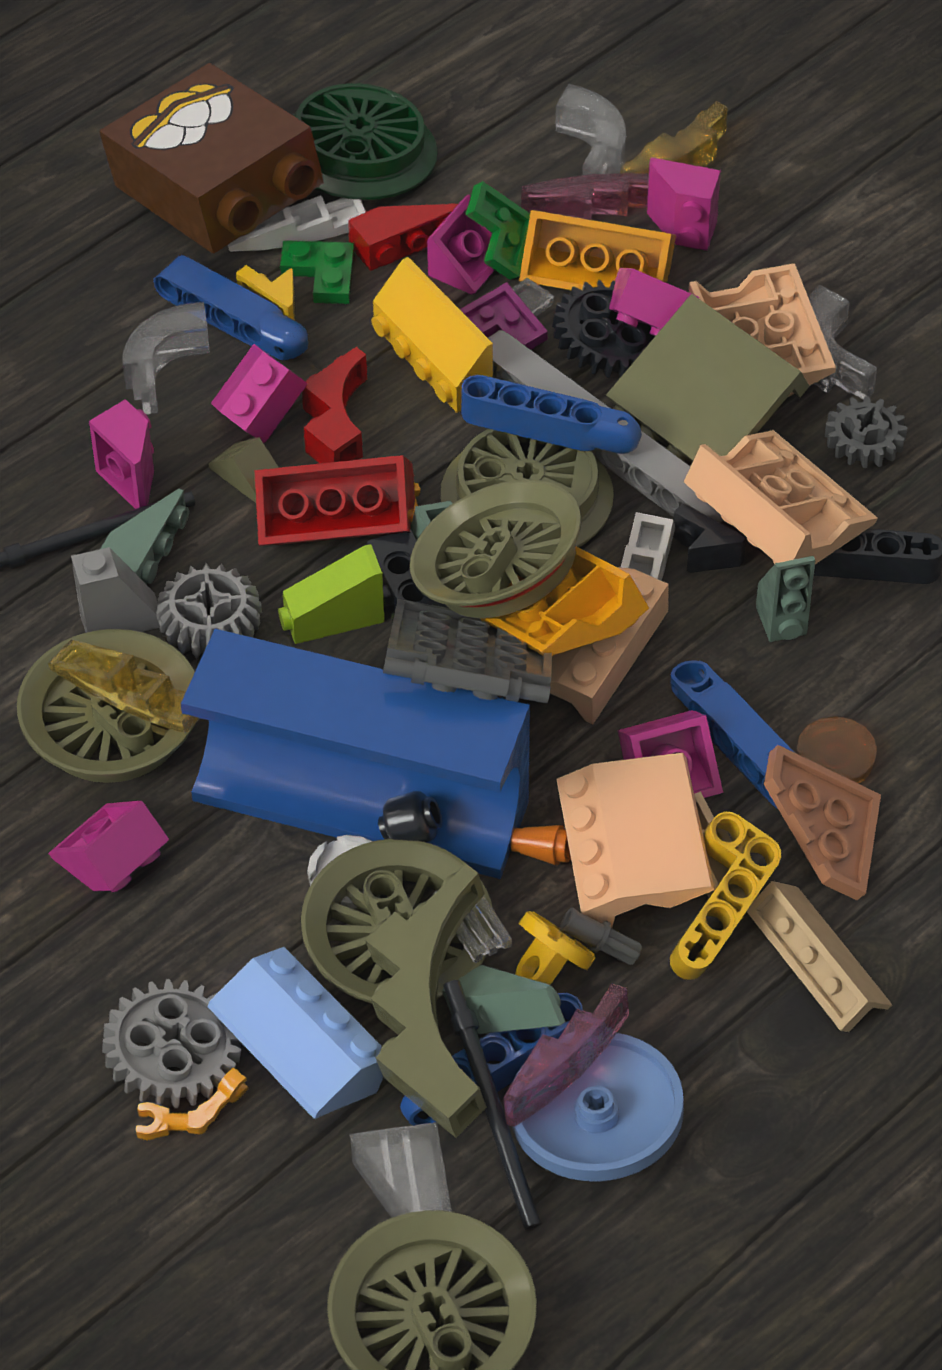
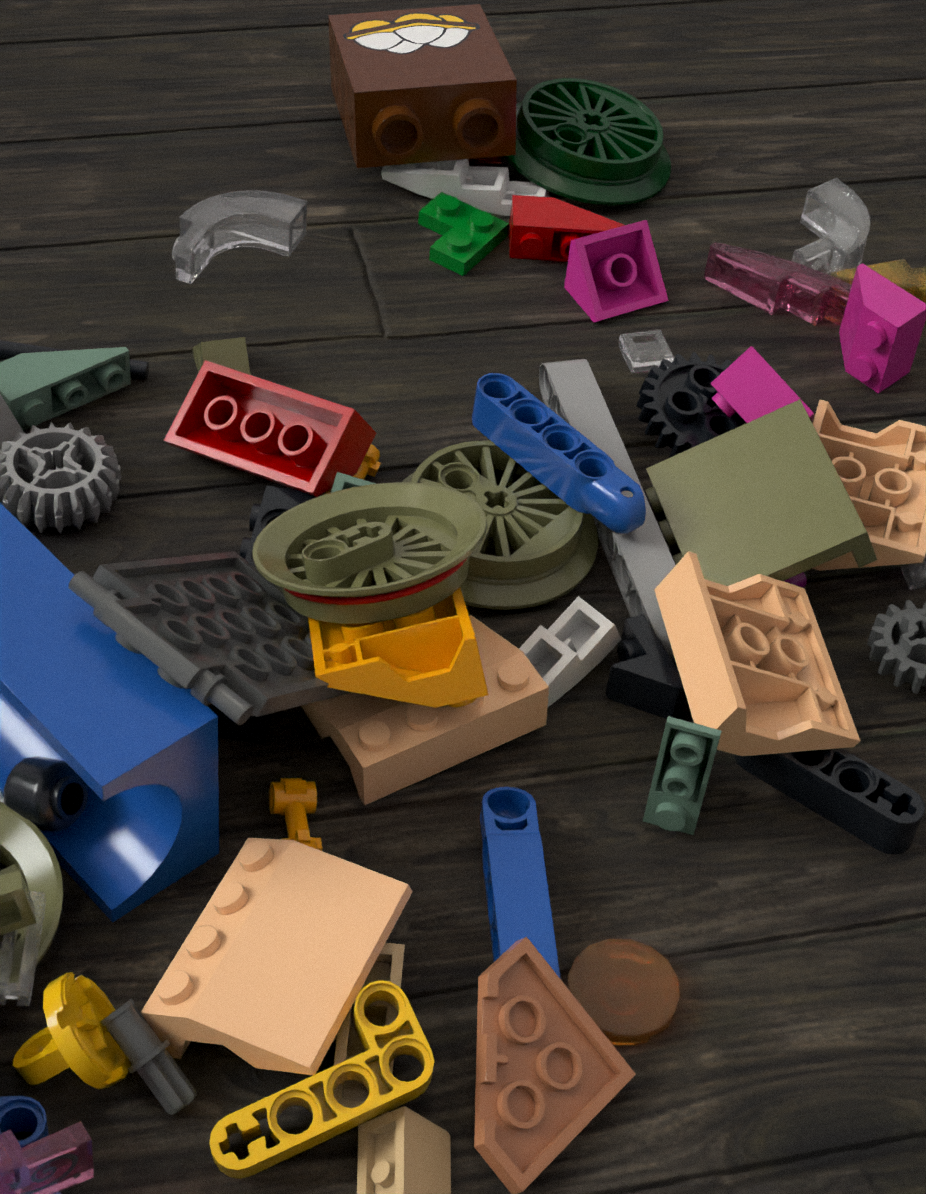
camera: 25 degrees right, 5 degrees down
dark pink slope [89,399,154,509] -> none
blue piece [154,255,309,360] -> none
dark pink slope [211,344,308,443] -> none
yellow slope [236,265,294,320] -> none
lime slope [278,544,384,644] -> none
red arch [302,347,367,464] -> none
yellow slope [372,257,493,413] -> none
magenta plate [460,282,548,350] -> none
green plate [466,181,530,280] -> none
orange cone [511,825,571,866] -> none
light orange slope [519,210,676,290] -> none
dark pink slope [617,710,723,798] -> none
none -> light orange bar [269,778,323,851]

